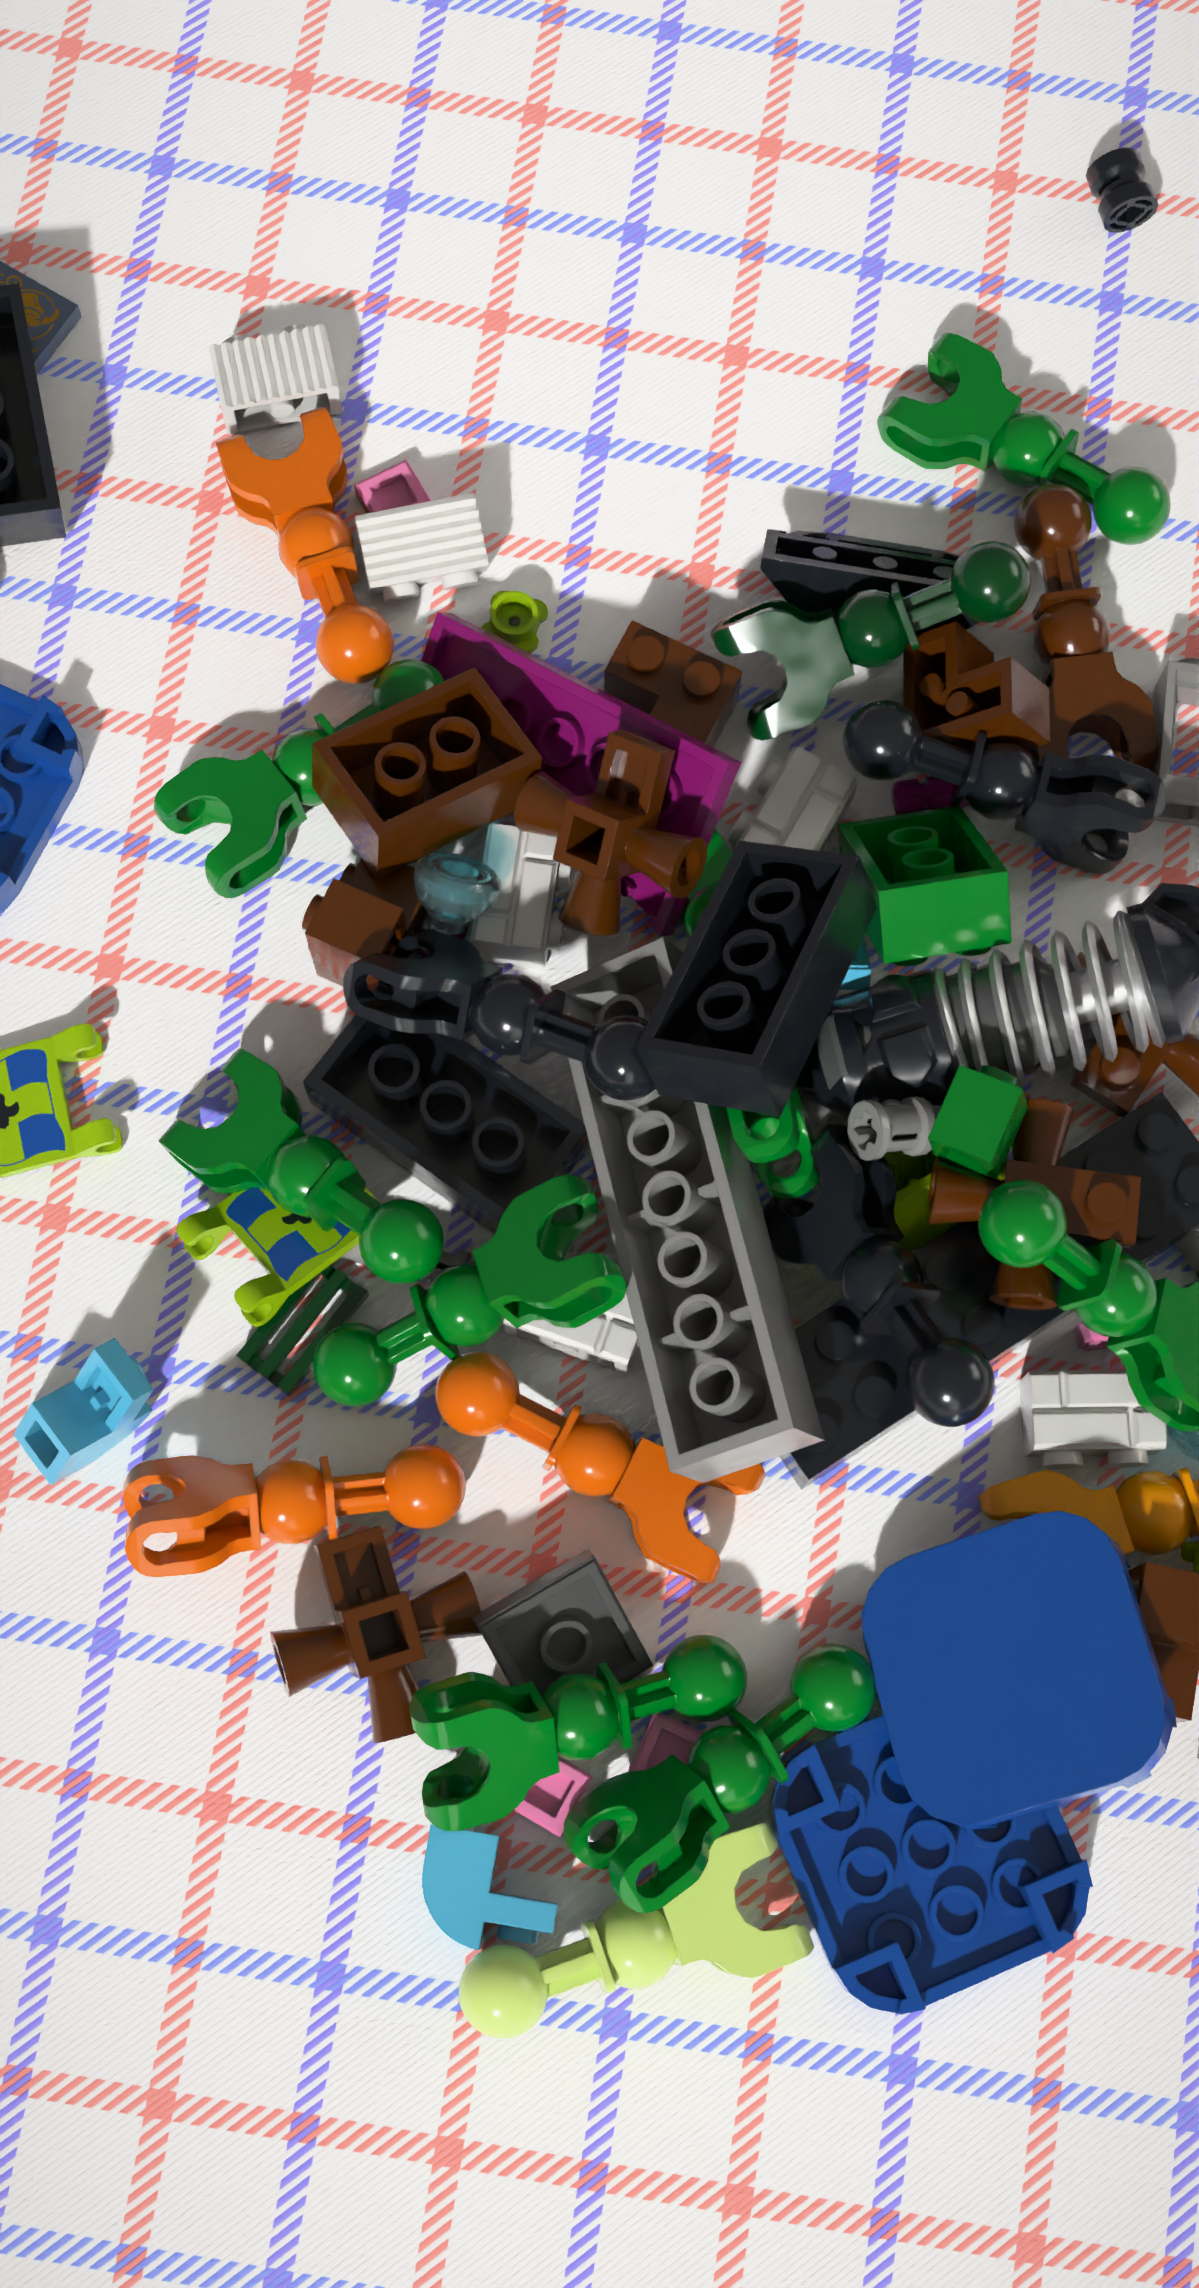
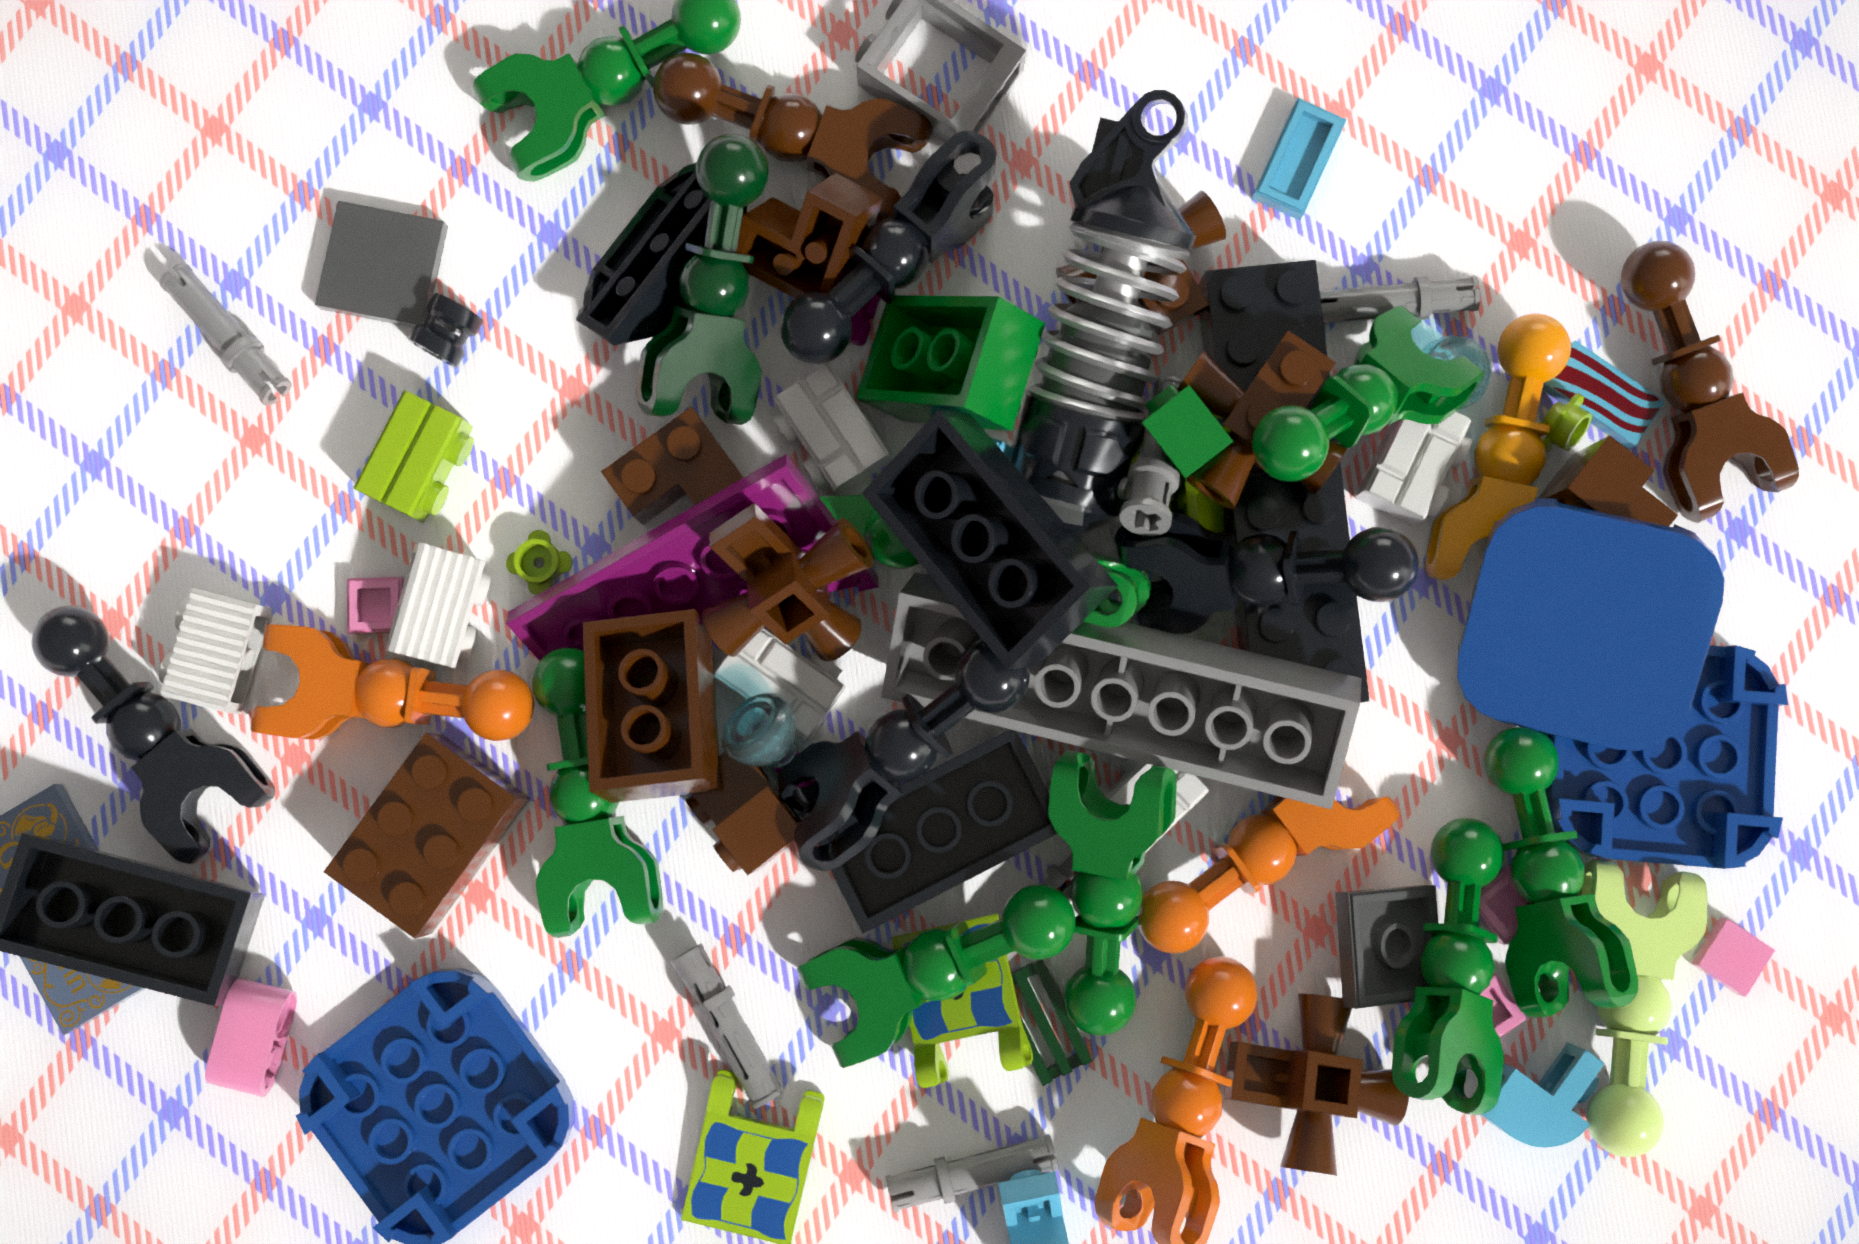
camera: 60 degrees left, 10 degrees up
none -> black piece [31,606,275,864]
none -> light grey pin [159,263,292,406]
none -> dark grey tile [315,201,448,328]
none -> reddish brown brick [323,732,531,939]
none -> lime brick [353,390,474,523]
none -> black wheel [408,292,484,368]
none -> light grey pin [670,943,785,1109]
none -> light grey pin [885,1134,1059,1213]
none -> bright pink tile [1691,917,1775,997]

